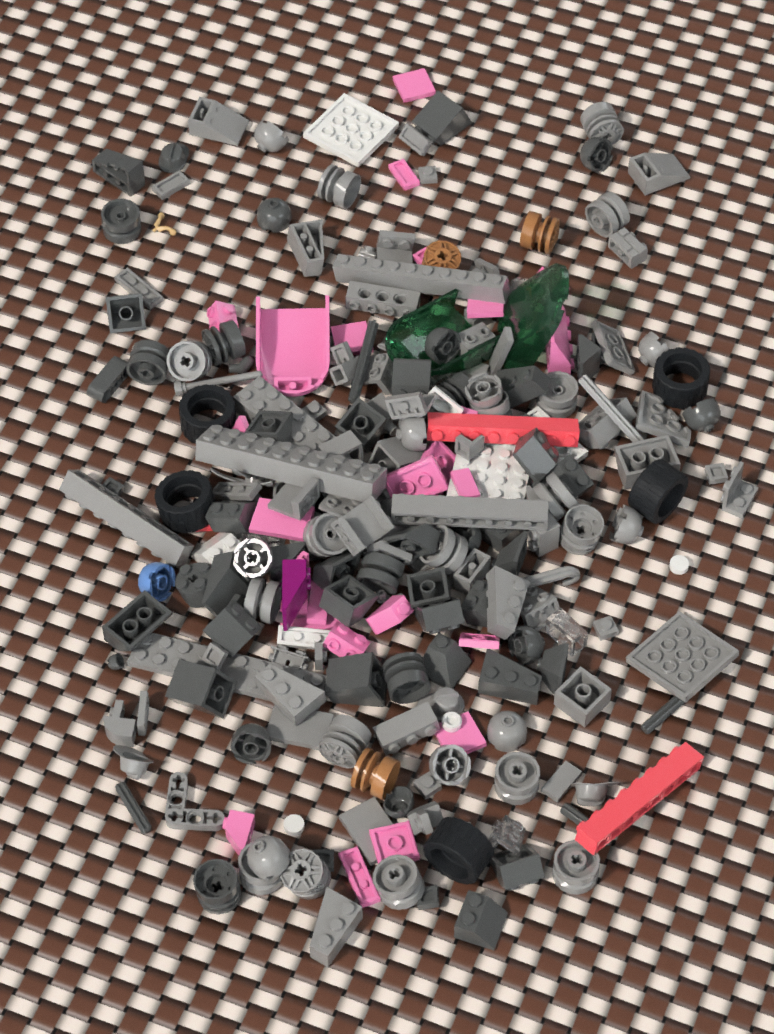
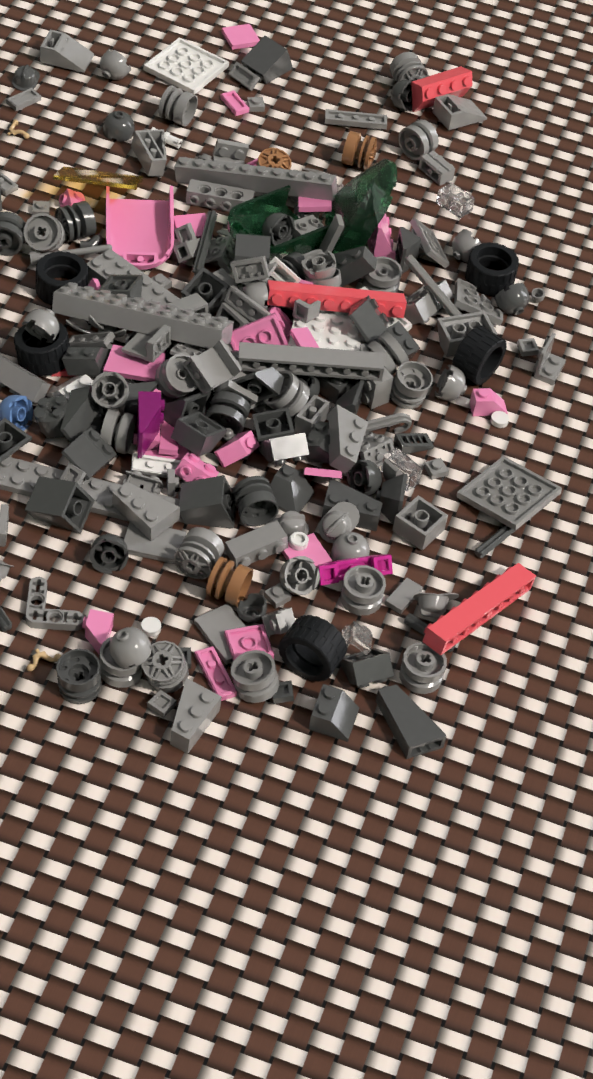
camera: 10 degrees left, 5 degrees down
none -> light grey cylinder [22,308,59,343]
none -> tan piece [27,649,61,671]
none -> light grey plate [32,201,50,215]
none -> clear yellow piece [53,166,143,190]
none -> light grey plate [147,689,177,718]
none -> white pin [151,127,183,149]
none -> light grey tile [224,285,271,322]
none -> light grey piece [318,502,360,543]
none -> dark pink slope [318,554,393,586]
none -> light grey plate [325,109,387,130]
none -> dark grey slope [375,684,447,759]
none -> light grey slope [382,458,402,481]
none -> dark grey slope [393,433,434,456]
none -> coral slope [411,66,472,112]
none -> clear brick [436,182,475,219]
none -> bright pink slope [469,388,508,416]
none -> light grey hinge [531,288,545,303]

